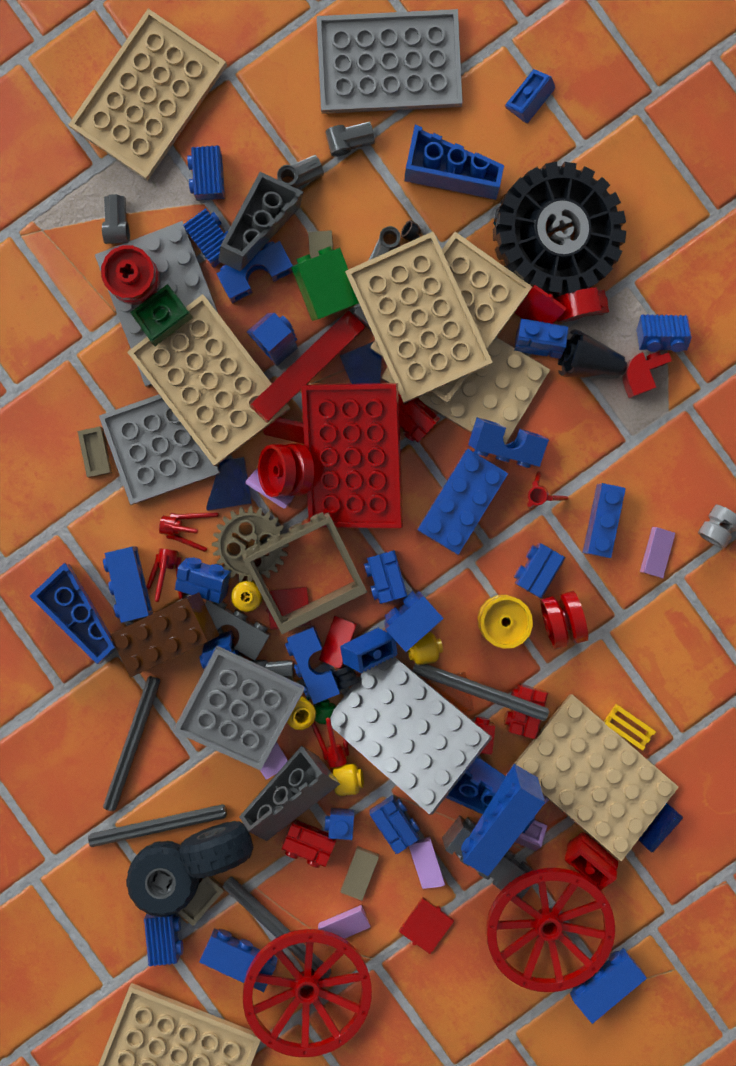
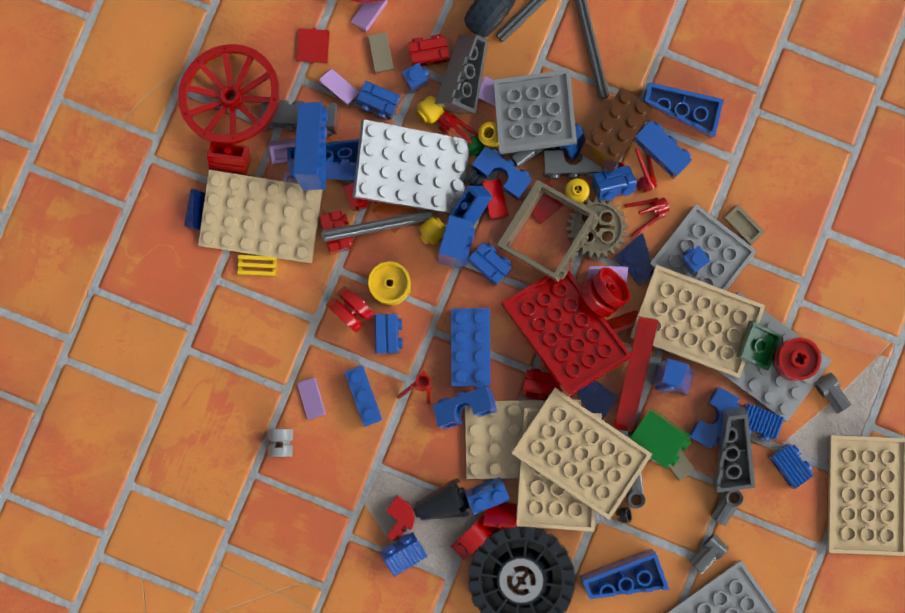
camera: 150 degrees right, 5 degrees down
blue brick [570,948,647,1024] -> none
none -> blue brick [680,246,711,275]

